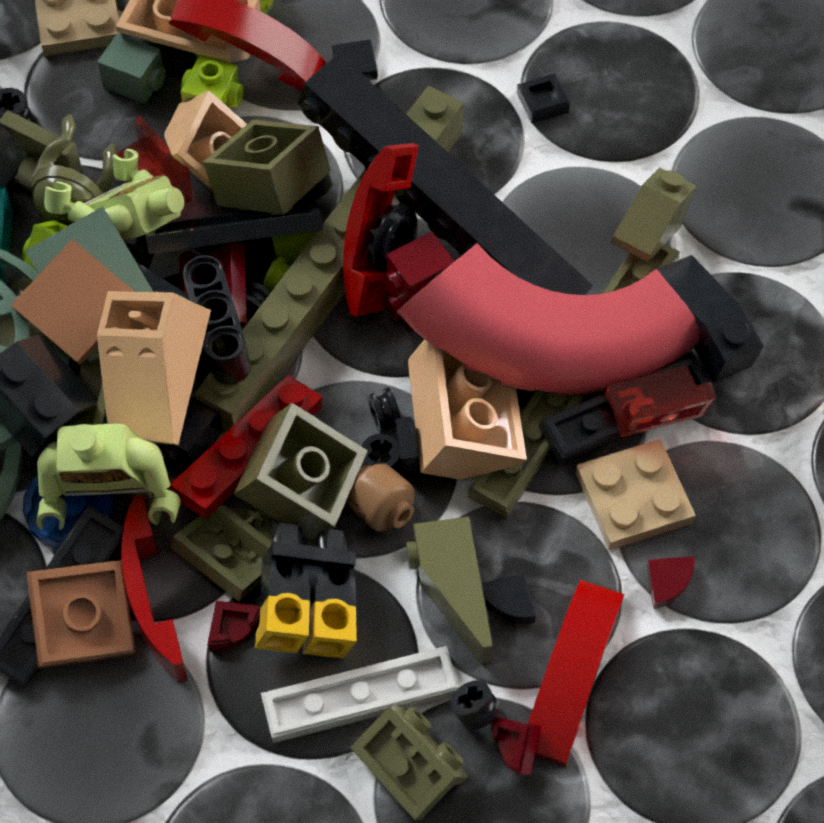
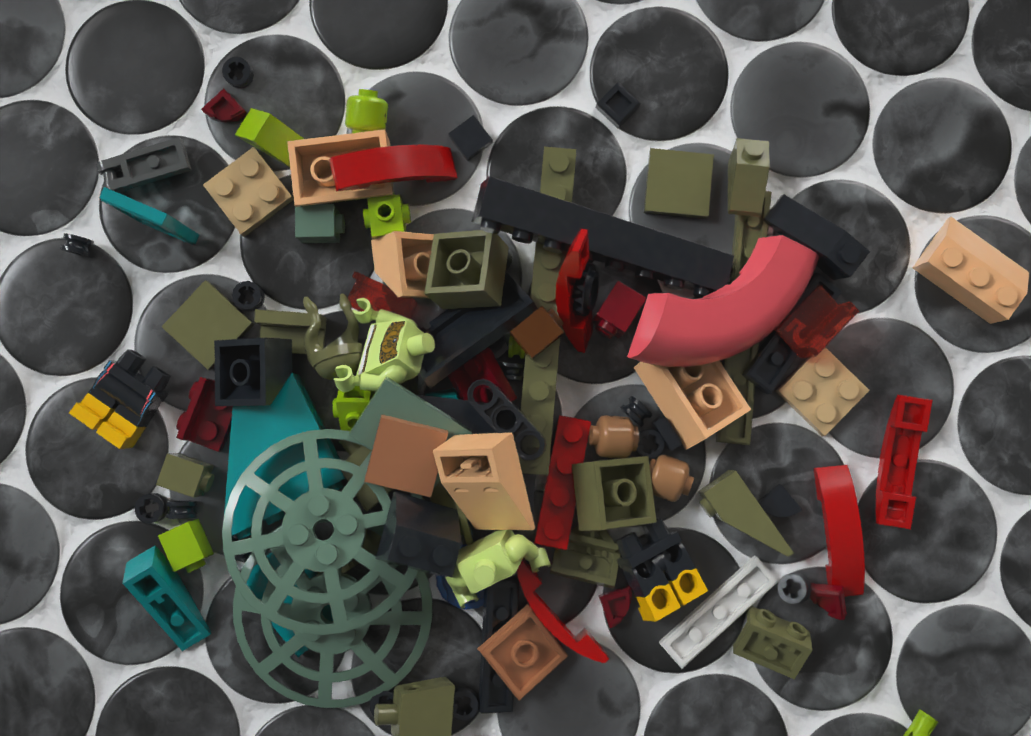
camera: 25 degrees left, 25 degrees up
dark red tile [646,556,695,609] -> none
none -> reddish brown brick [510,306,564,360]
none -> medium nougat head [589,415,639,458]
none -> olive tile [644,148,714,219]
none -> red slope [876,395,933,529]

